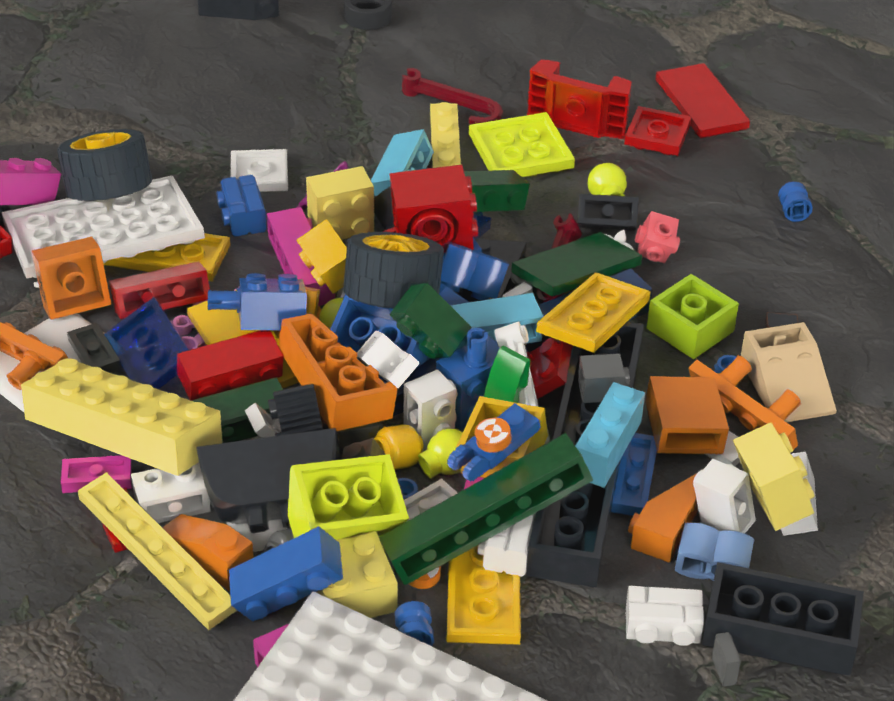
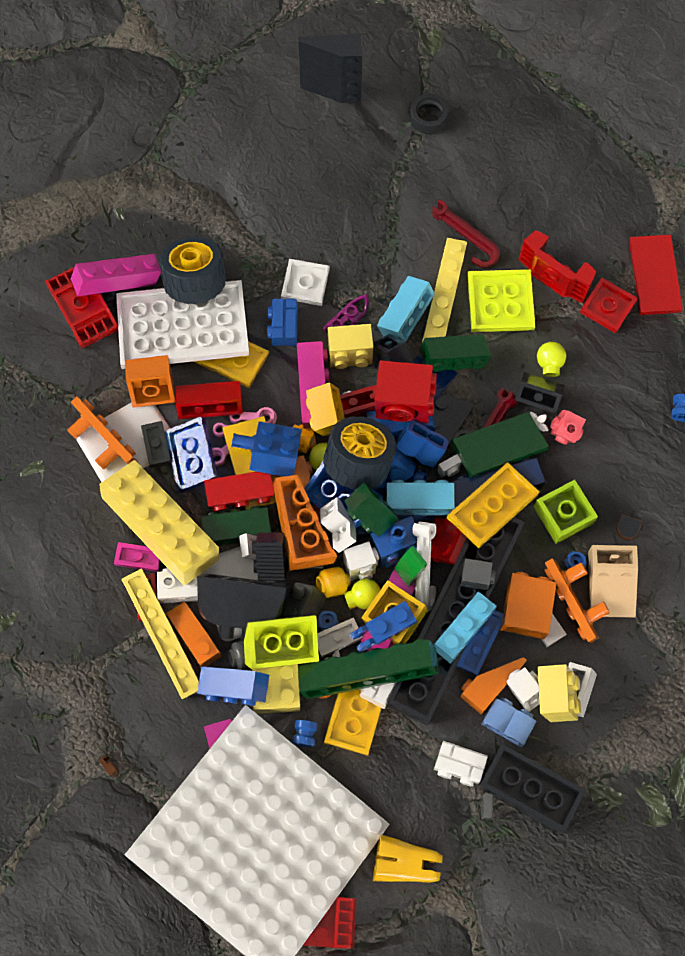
camera: 15 degrees right, 30 degrees up
orange tile [475,417,512,453] -> none

